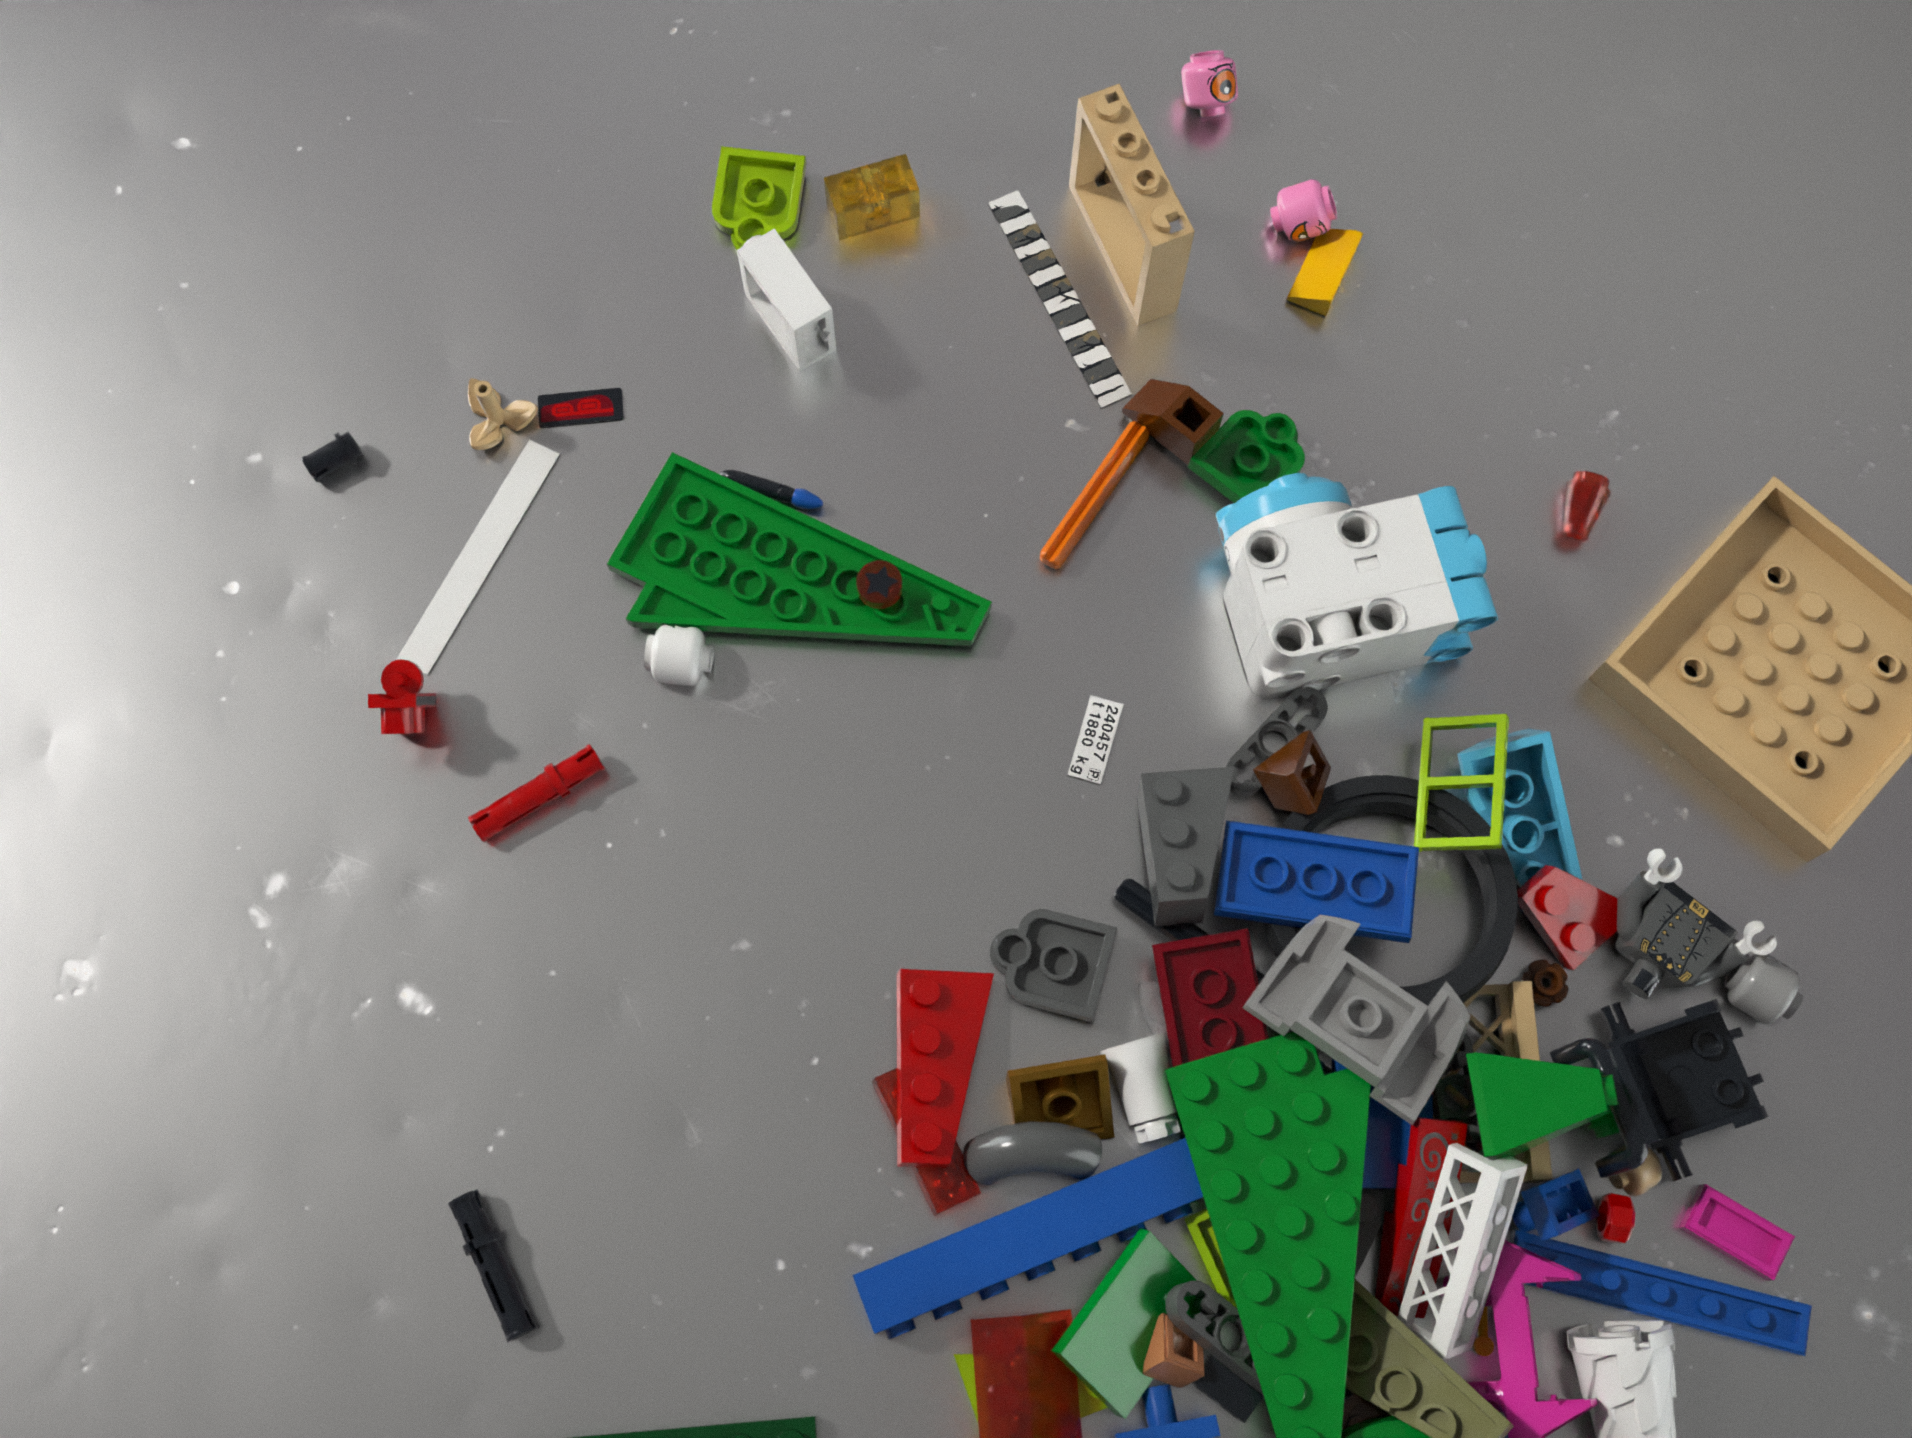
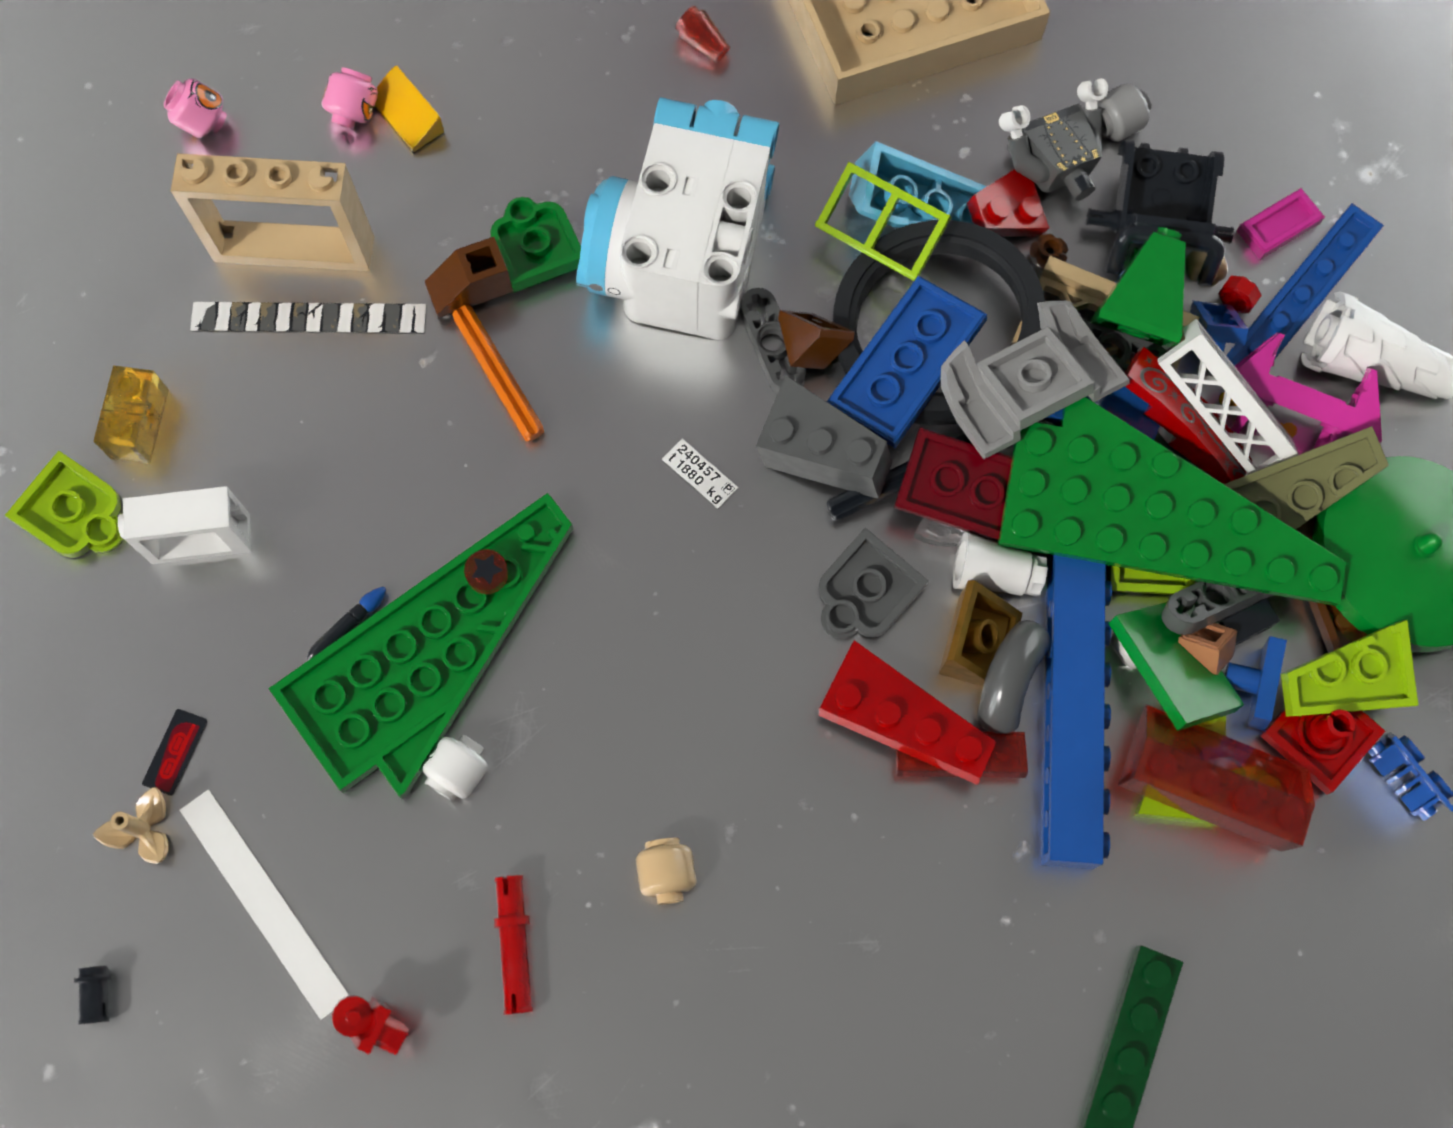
camera: 65 degrees left, 0 degrees up
none -> tan head [636,838,696,905]

